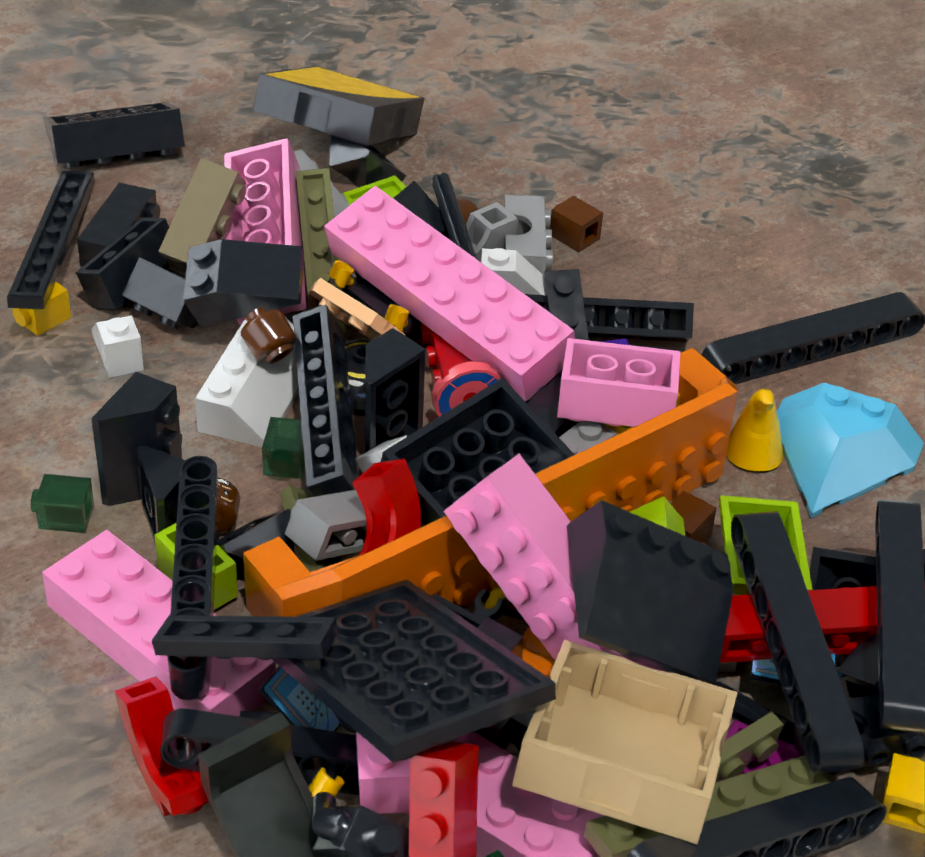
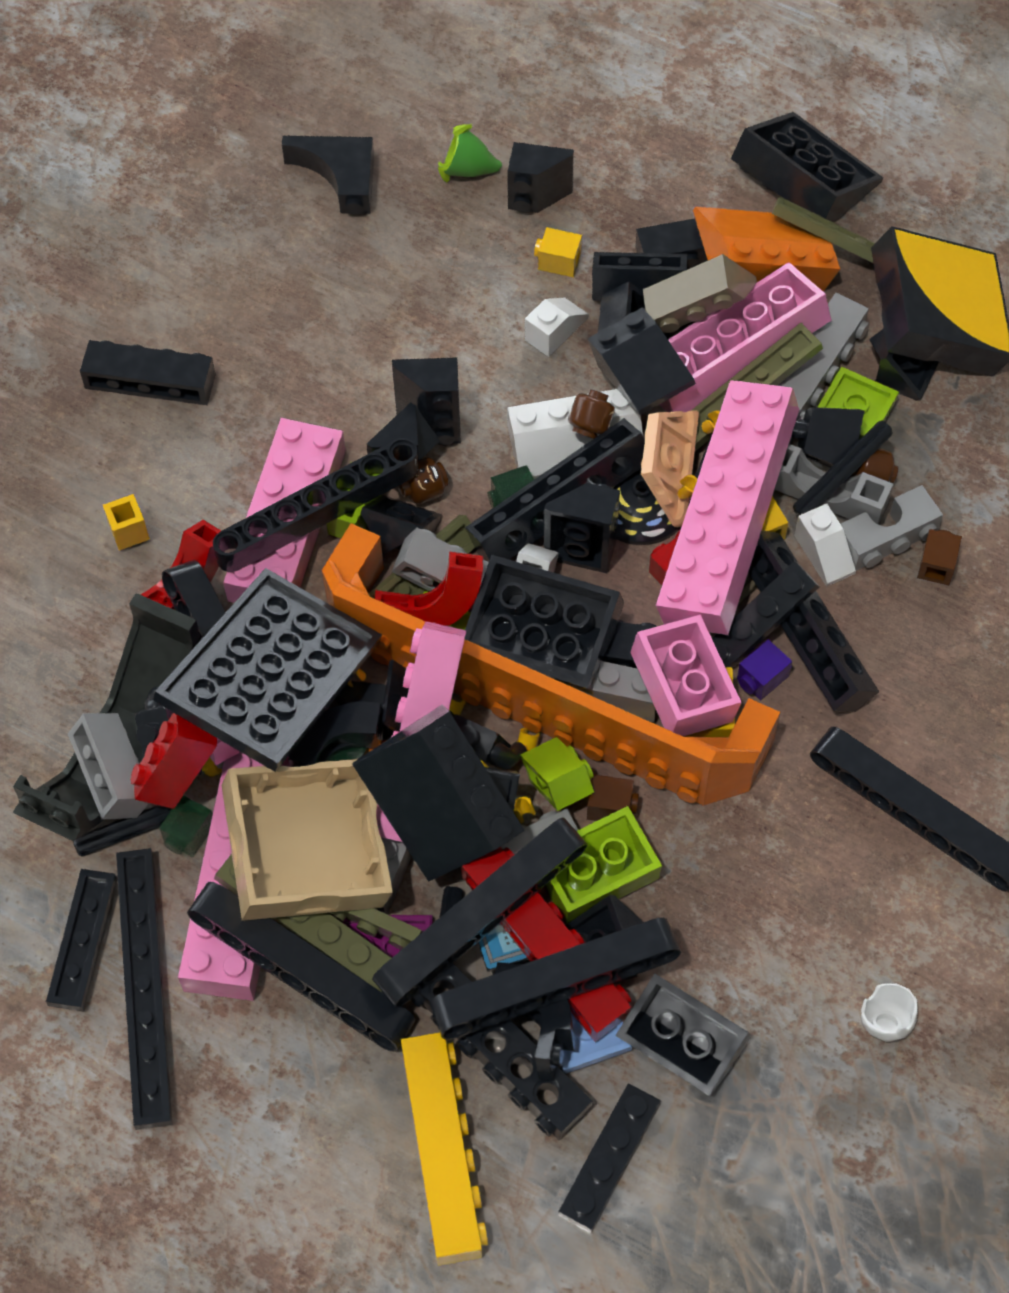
camera: 65 degrees right, 20 degrees up
black tile [7,171,95,309] -> none
clear green brick [30,474,95,533] -> none
black plate [151,615,339,661] -> none
coral tile [431,361,502,417] -> none
yellow hat [726,388,784,471] -> none
medium azure wedge [777,383,924,519] -> none
none -> yellow brick [103,494,150,551]
none -> orange slope [693,206,840,292]
none -> olive tile [772,197,875,263]

